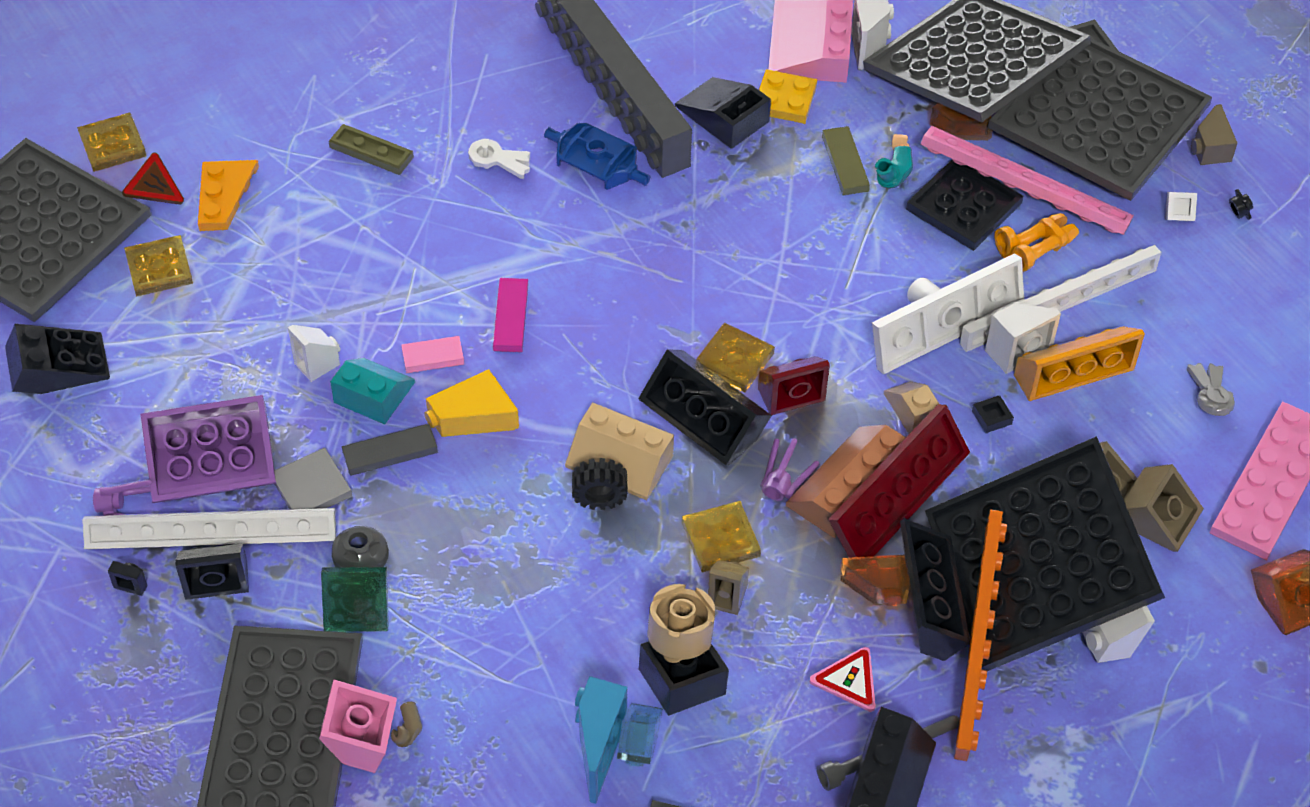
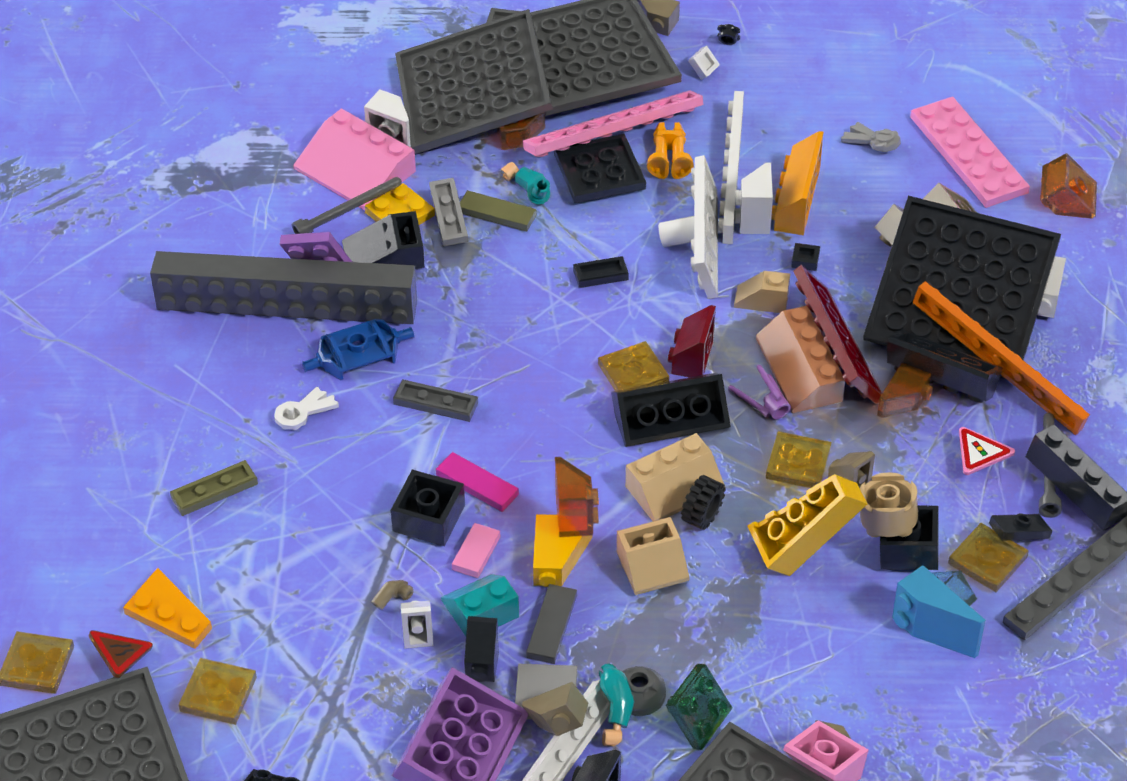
camera: 55 degrees left, 5 degrees down
none -> medium lavender plate [280,232,352,262]
none -> dark grey piece [292,177,402,234]
none -> dark tan arm [371,580,413,610]
none -> black brick [390,469,465,546]
none -> dark grey tile [393,379,478,422]
none -> light grey plate [429,178,468,246]
none -> black slope [464,616,499,682]
none -> dark tan slope [522,682,588,736]
none -> clear orange slope [555,457,599,537]
none -> black tile [573,256,629,288]
none -> teal arm [599,664,635,746]
none -> tan slope [616,517,689,595]
none -> yellow wedge [747,474,867,576]
none -> clear yellow plate [948,523,1029,592]
none -> black plate [989,513,1052,541]

